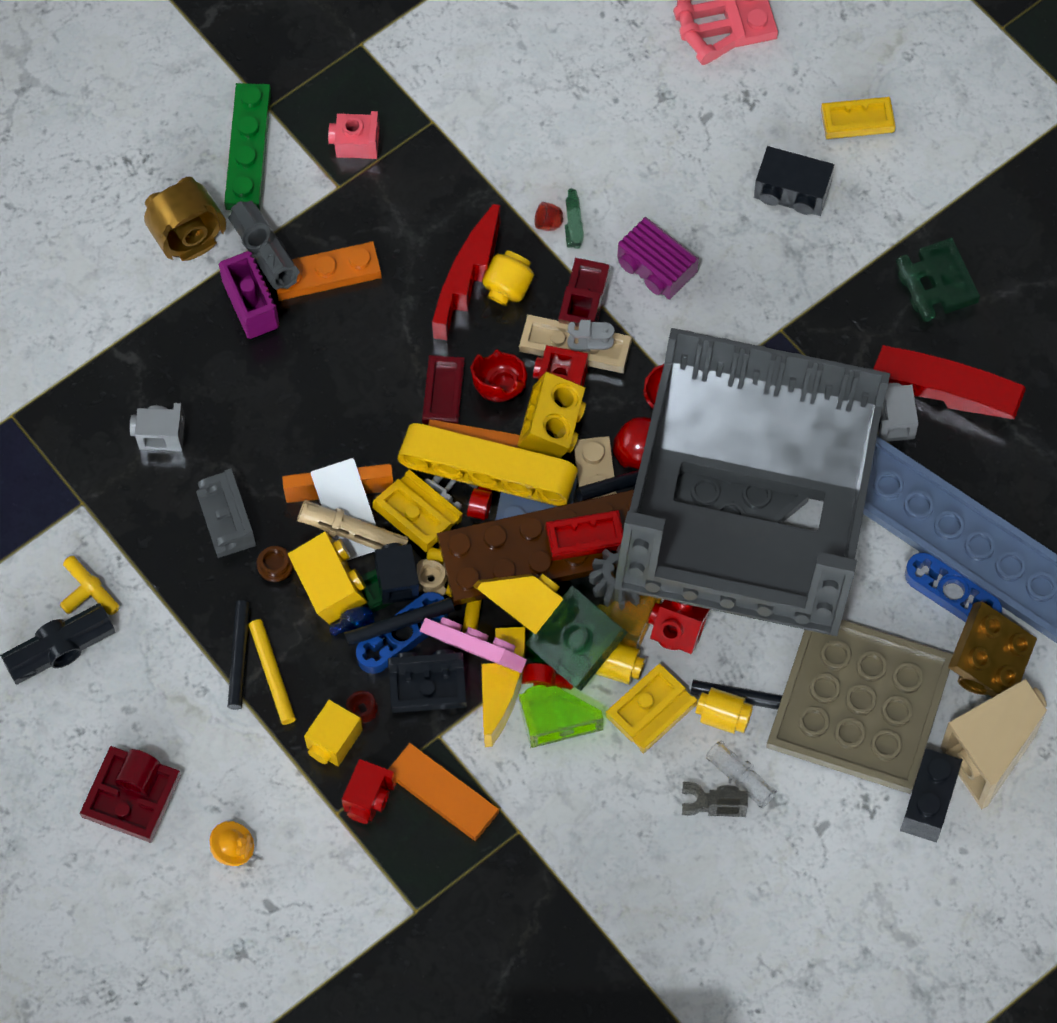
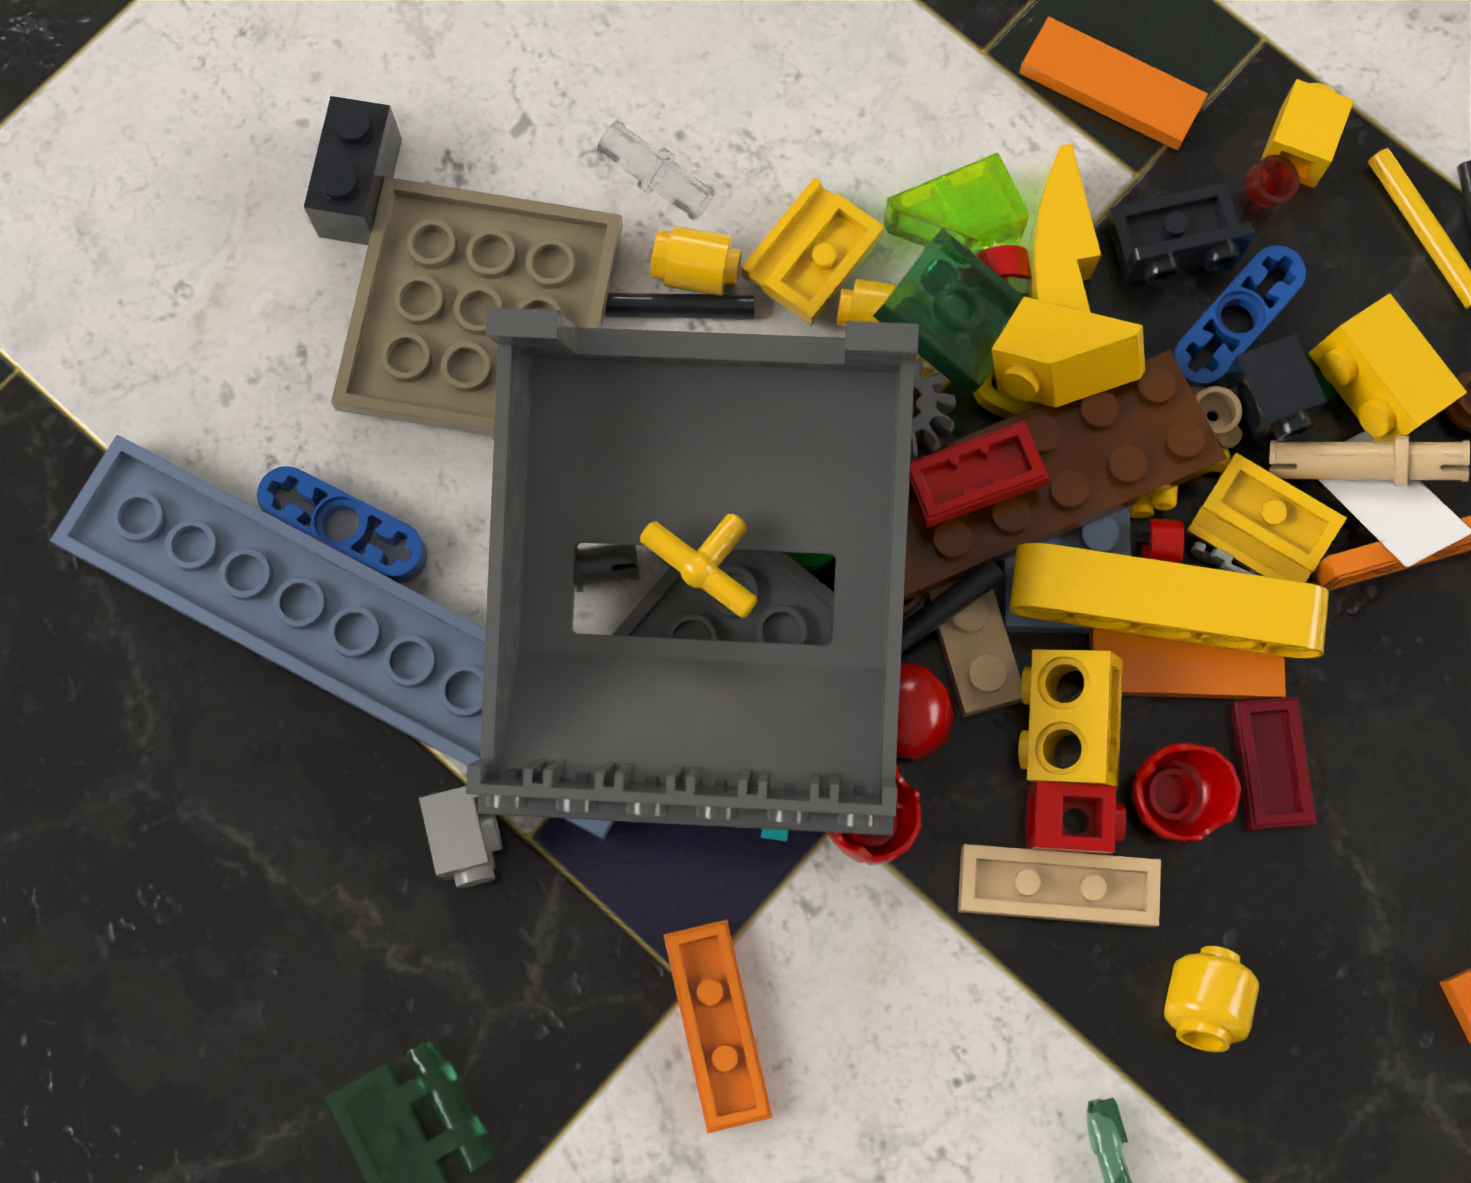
camera: 170 degrees right, 10 degrees up
clear blue piece [329,607,374,636] -> none
red brick [342,759,396,824] -> none
black bar [344,597,455,646] -> none
bright pink plate [420,617,527,673] -> none
red slope [432,204,501,340] -> none
clear red hinge [534,202,564,231] -> none
dark red brick [558,257,610,327] -> none
light grey piece [567,320,614,352] -> none
magenta brick [617,217,699,300] -> none
clear smoke plate [682,782,748,817] -> none
red slope [873,345,1026,420] -> none
tan slope [940,679,1047,810] -> none
pearl gold plate [948,601,1037,697] -> none
none -> yellow piece [640,513,758,618]
none -> orange tile [663,920,773,1133]

